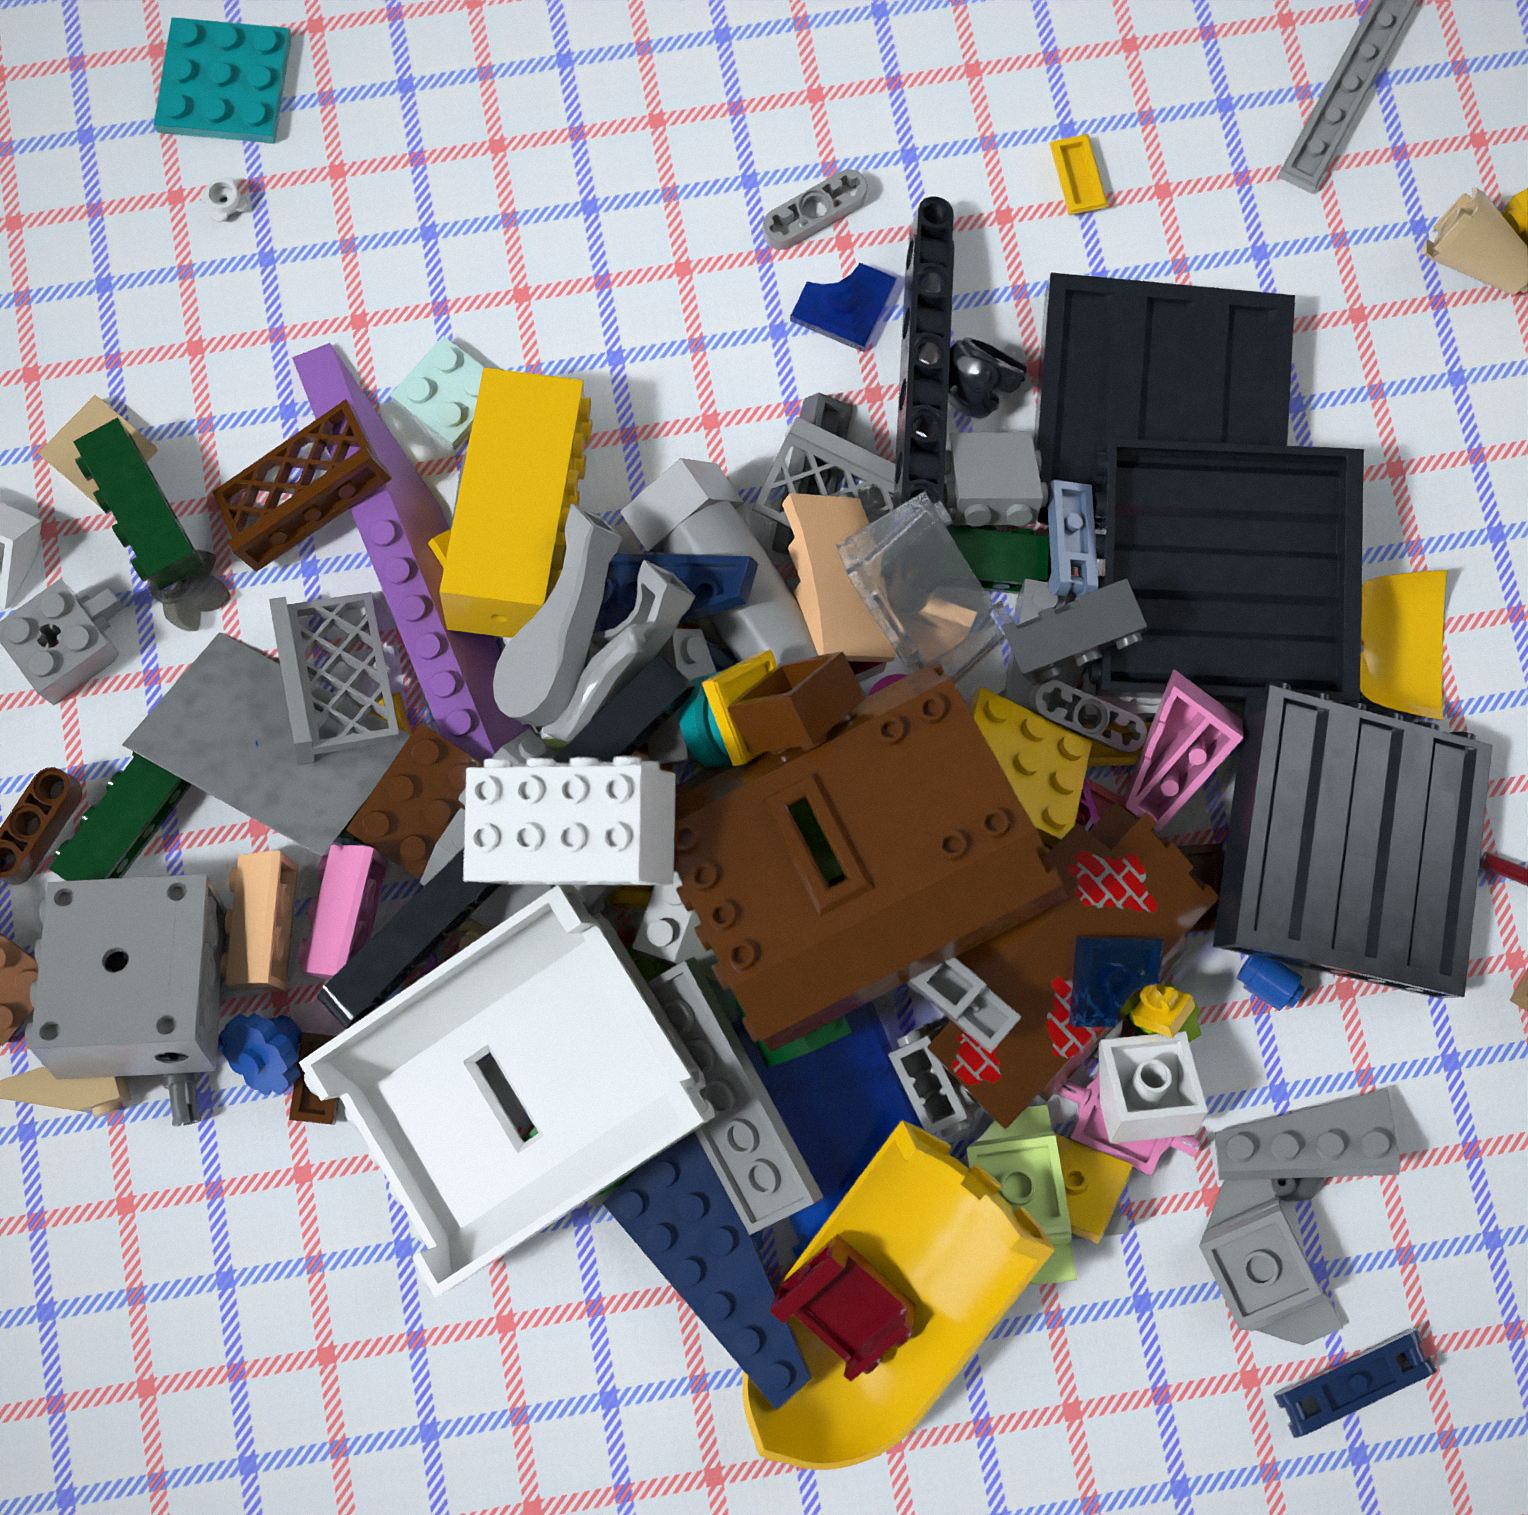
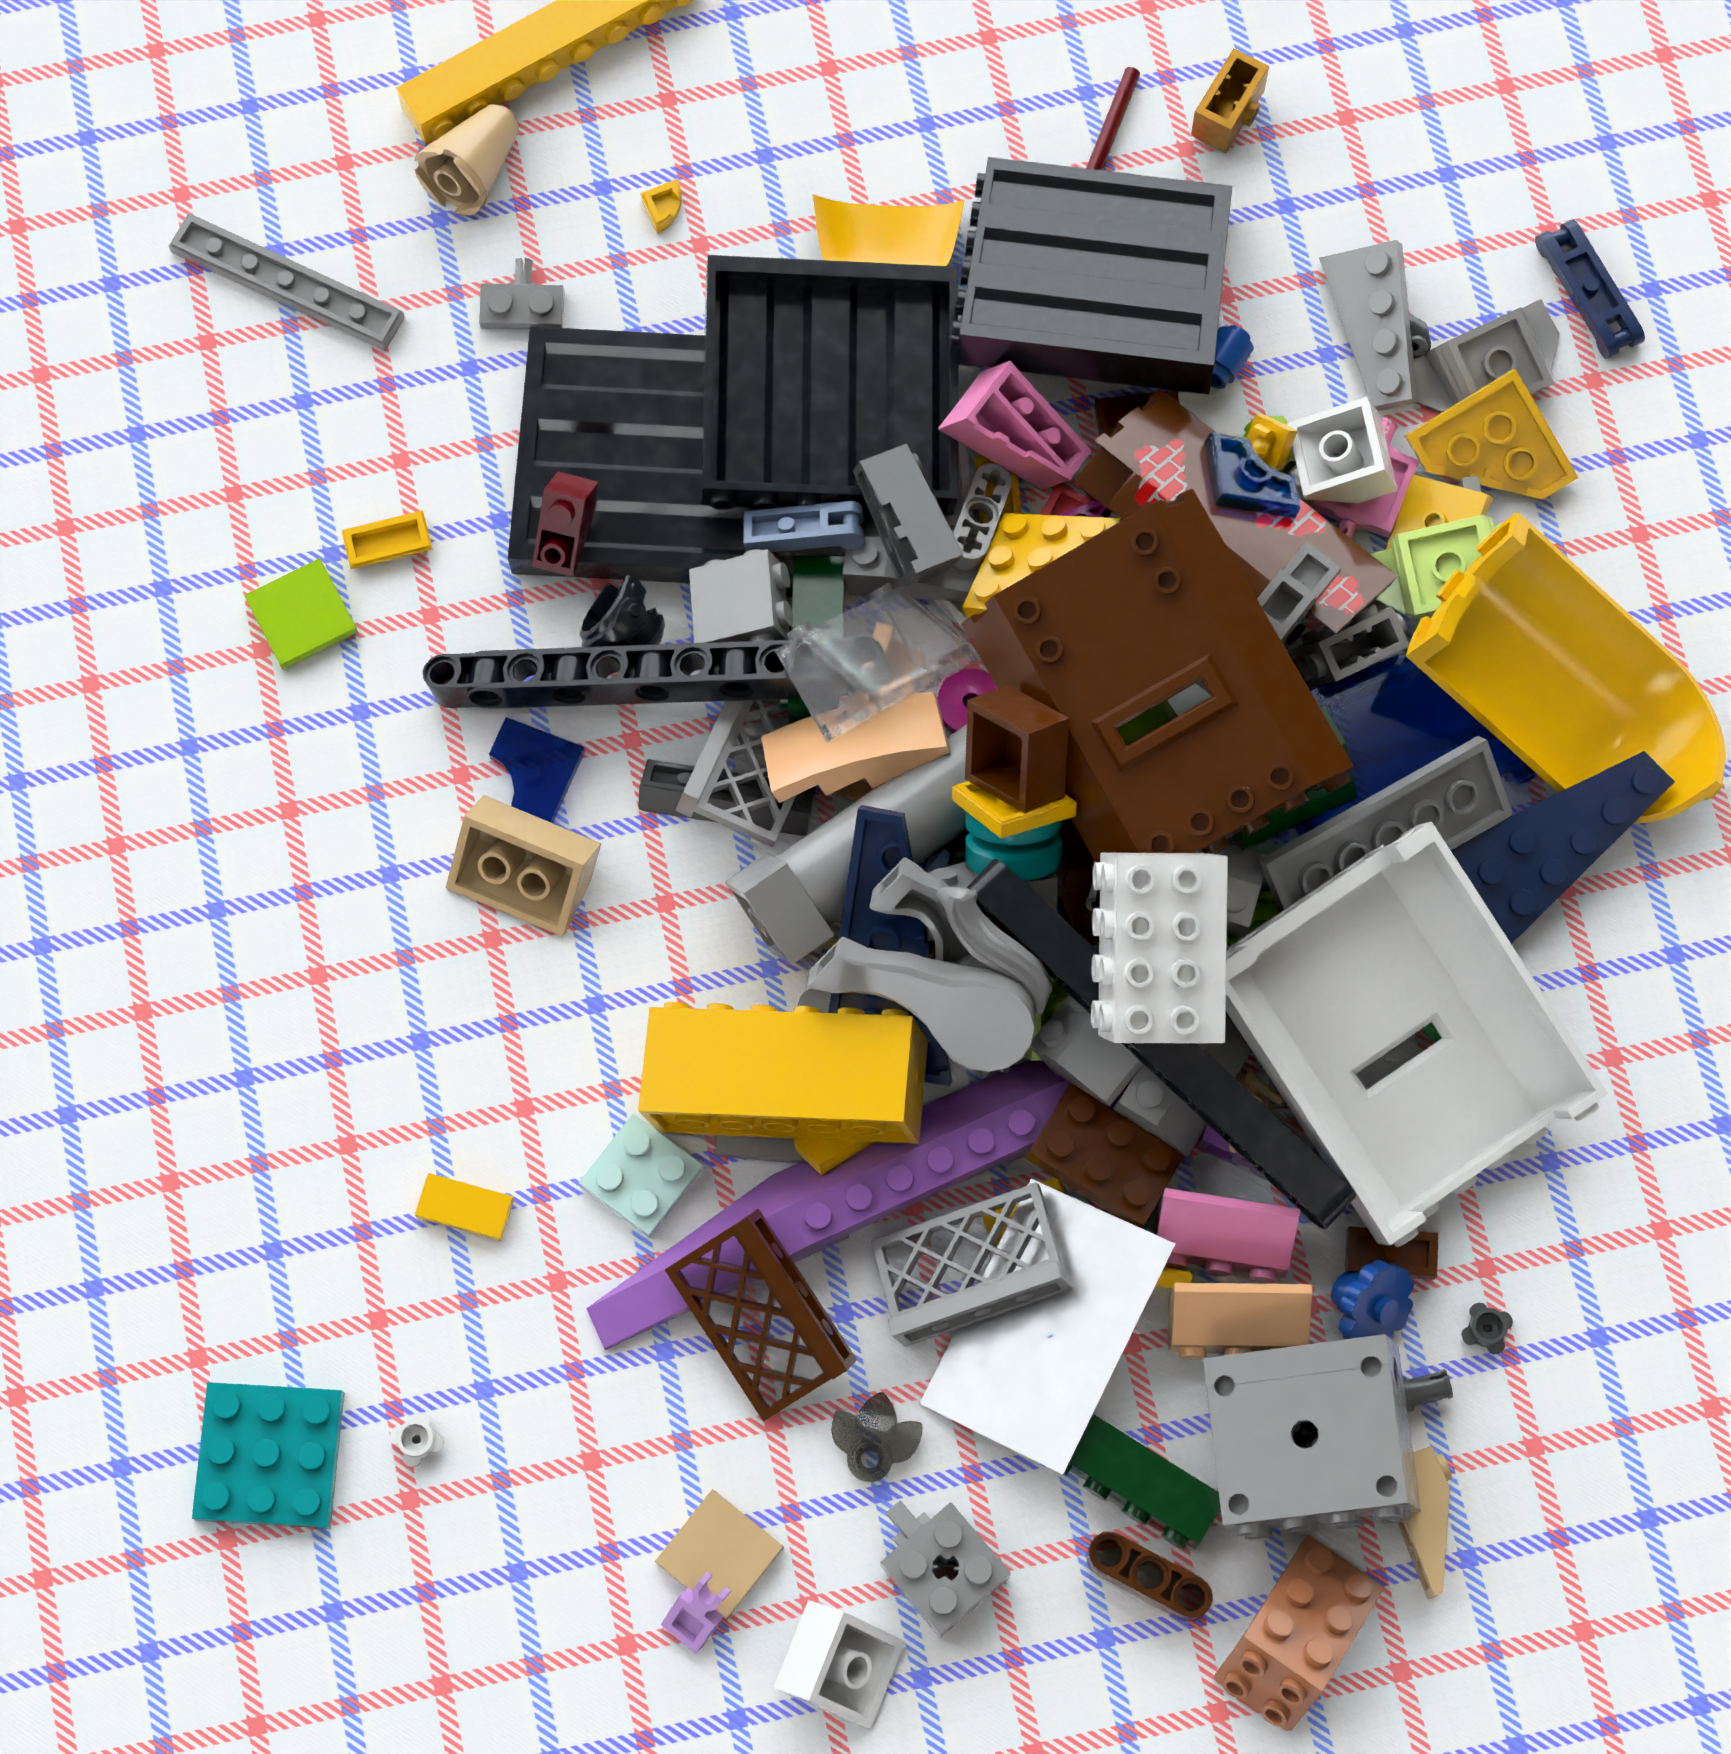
camera: 90 degrees left, 5 degrees down
dark green brick [73,417,204,591] -> none
light grey beam [763,169,867,250] -> none
dark red panel [770,1234,917,1382] -> none
none -> lime tile [244,558,359,670]
none -> yellow tile [415,1173,514,1241]
none -> tan slope [445,795,602,937]
none -> light grey plate [479,258,564,329]
none -> dark red slope [532,471,598,577]
none -> yellow tile [640,179,682,233]
none -> lavender plate [661,1572,731,1654]
none -> yellow tile [1156,1267,1193,1288]
none -> yellow plate [1404,369,1579,500]
none -> dark grey plate [1461,1303,1513,1354]

